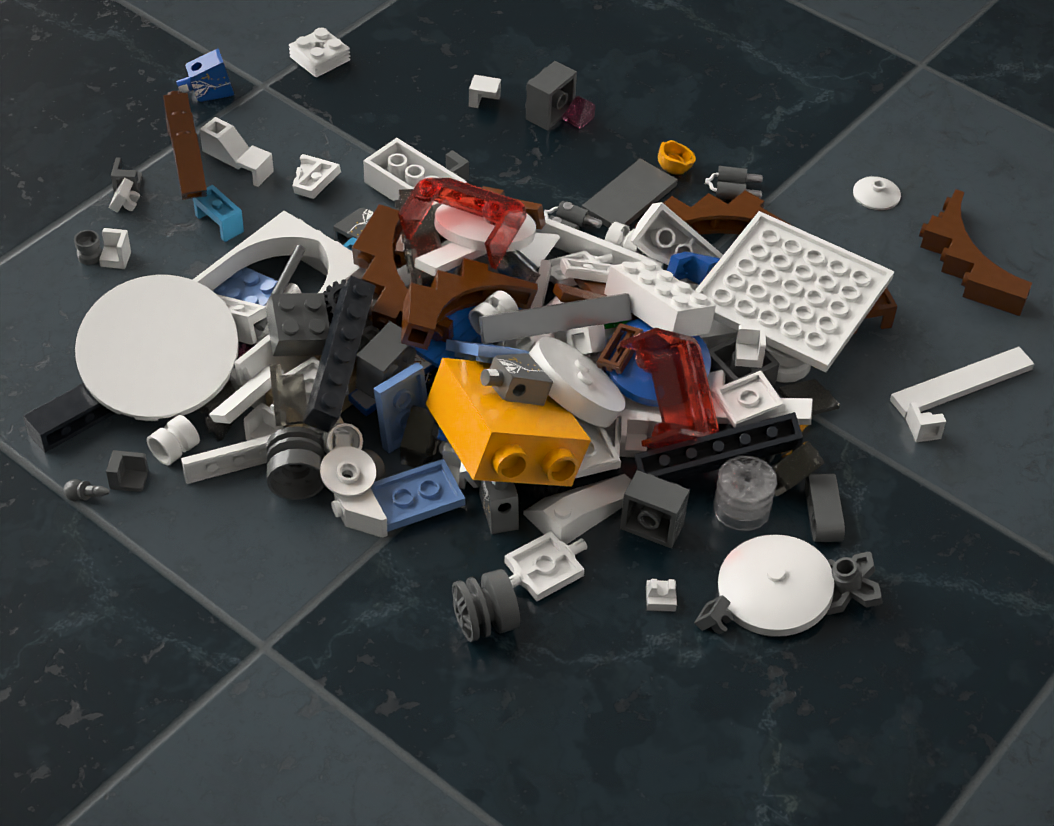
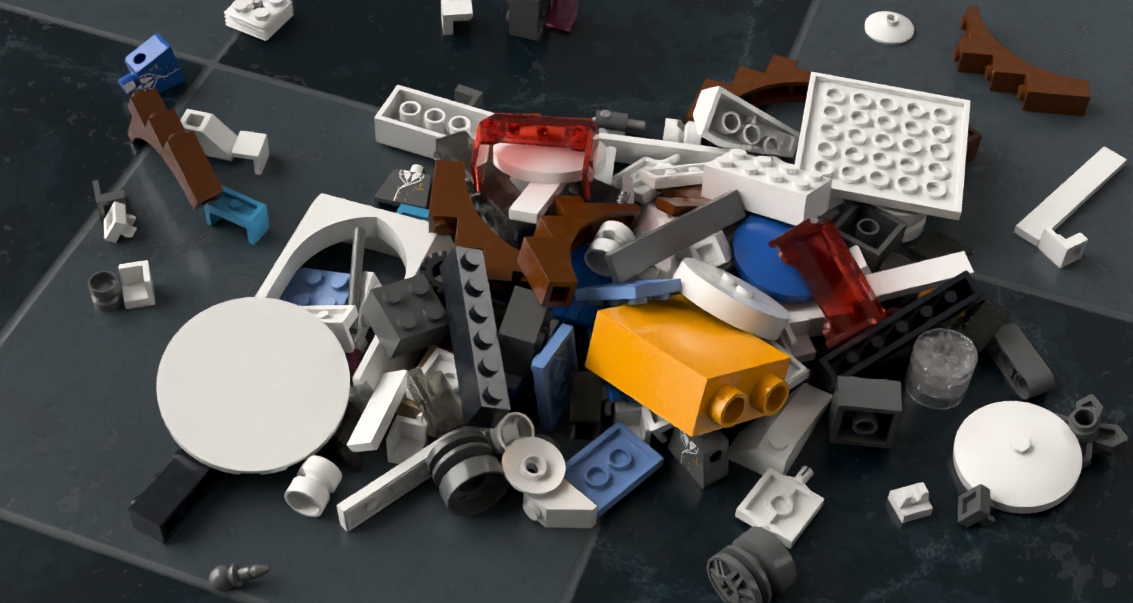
camera: 20 degrees left, 0 degrees up
dark grey panel [106,450,149,492] -> none
white wing [292,154,341,199] -> none
dark grey torso [480,353,553,406] -> none
dark grey tile [581,159,678,228] -> none
reddish brown tile [596,323,645,374] -> none
light orange helmet [658,140,696,174] -> none
blue slope [667,251,720,285] -> none
dark grey piece [705,166,763,201] -> none
white tile [713,371,785,428] -> none
white panel [735,325,766,368] -> none

